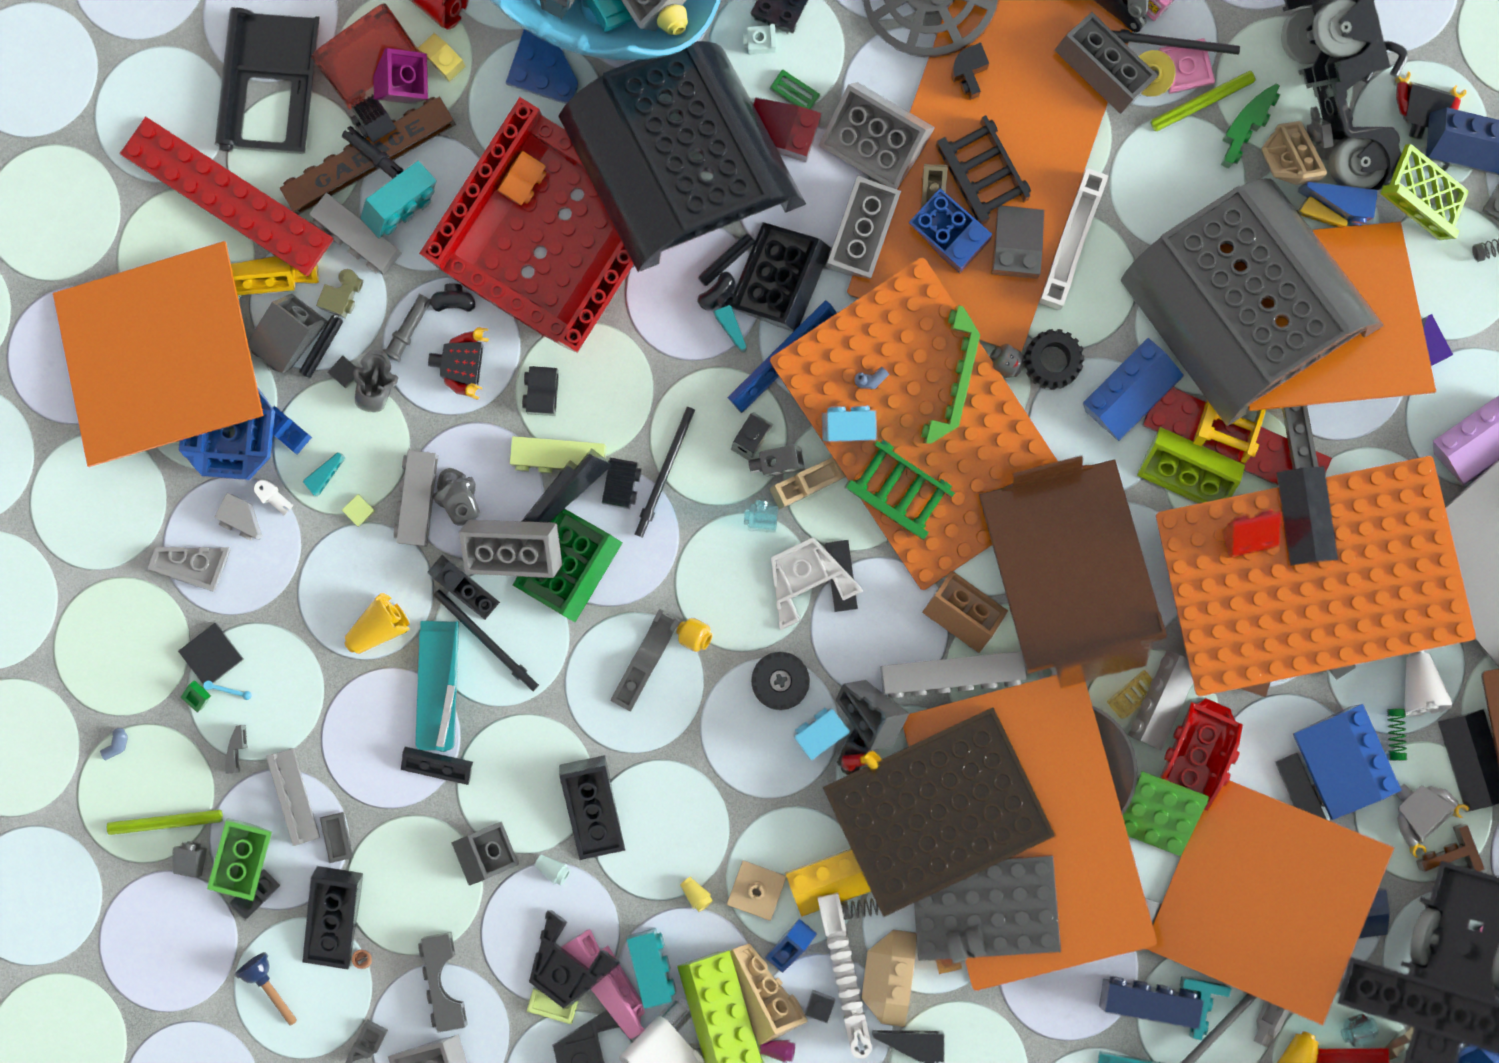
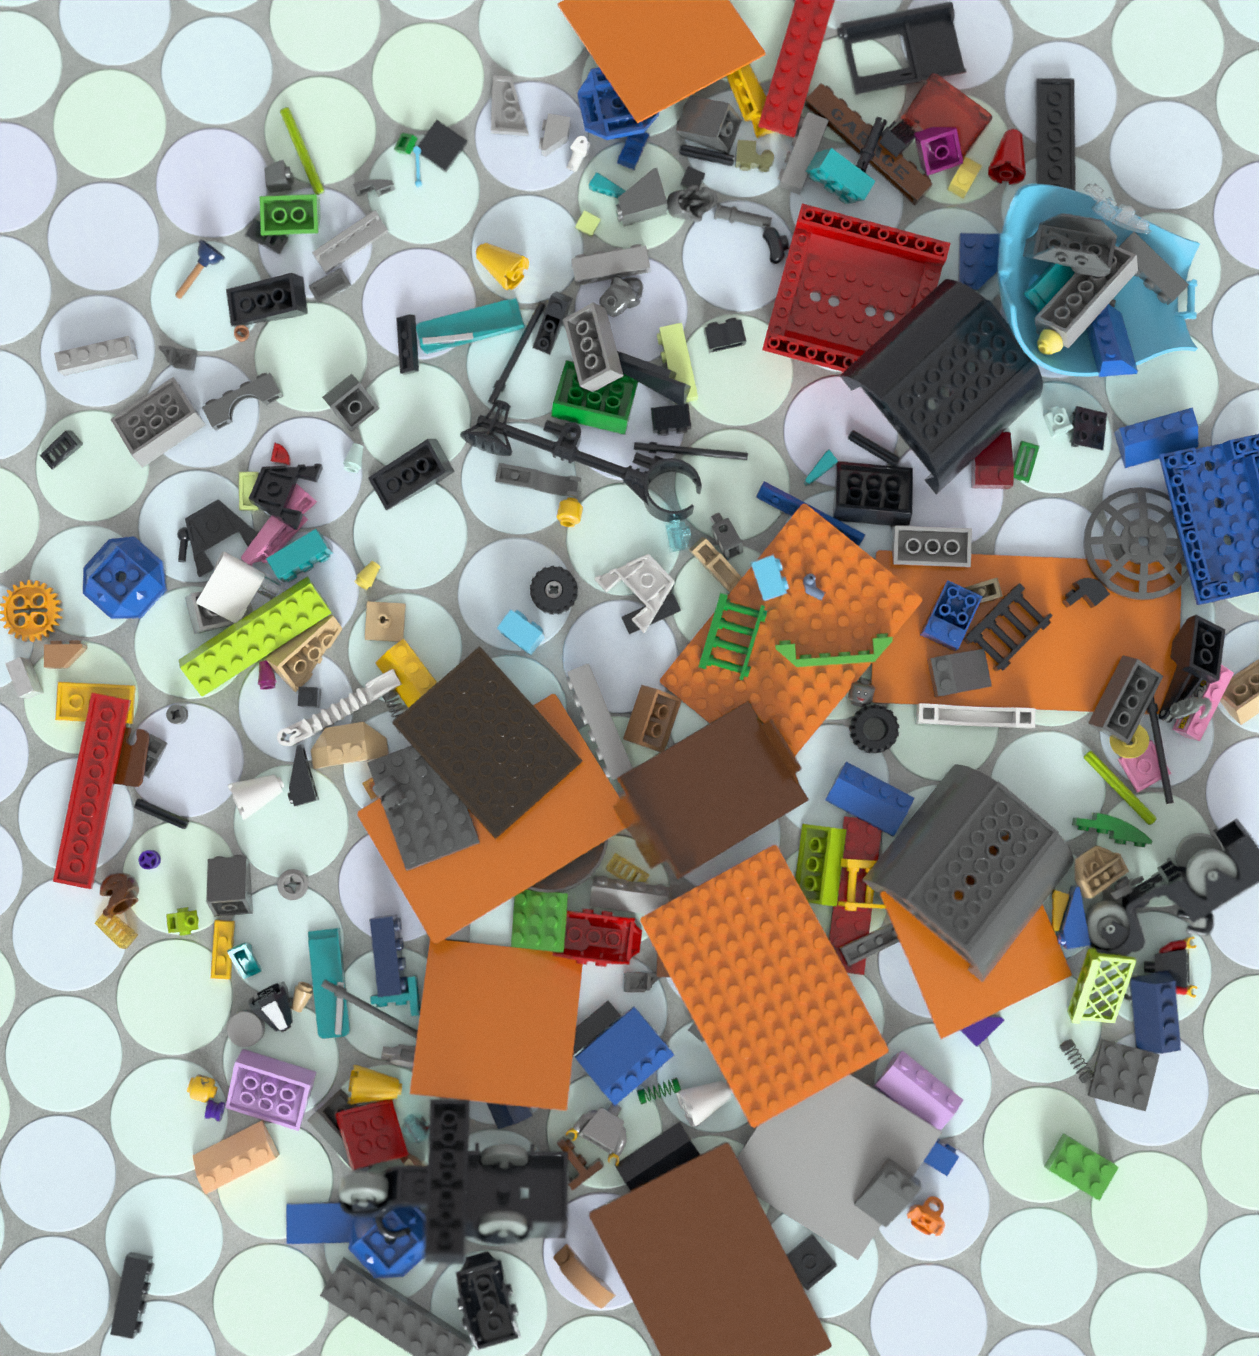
camera: 70 degrees right, 0 degrees up
sand blue arm [100,728,128,761] -> none
torso [428,327,489,400] -> none
orange brick [496,151,546,206] -> none
black piece [697,272,736,311] -> none
black torso [731,412,773,461] -> none
blue slope [765,918,817,973] -> none
light grey slope [818,82,935,189] -> none
dark grey wedge [836,680,909,750] -> none
torso [837,729,902,775] -> none
red slope [1222,509,1281,558] -> none
black slope [1276,466,1338,566] -> none
none -> red tile [271,442,291,466]
none -> black piece [460,400,702,522]
none -> dark grey slope [616,168,668,227]
none -> dark grey slope [624,972,662,992]

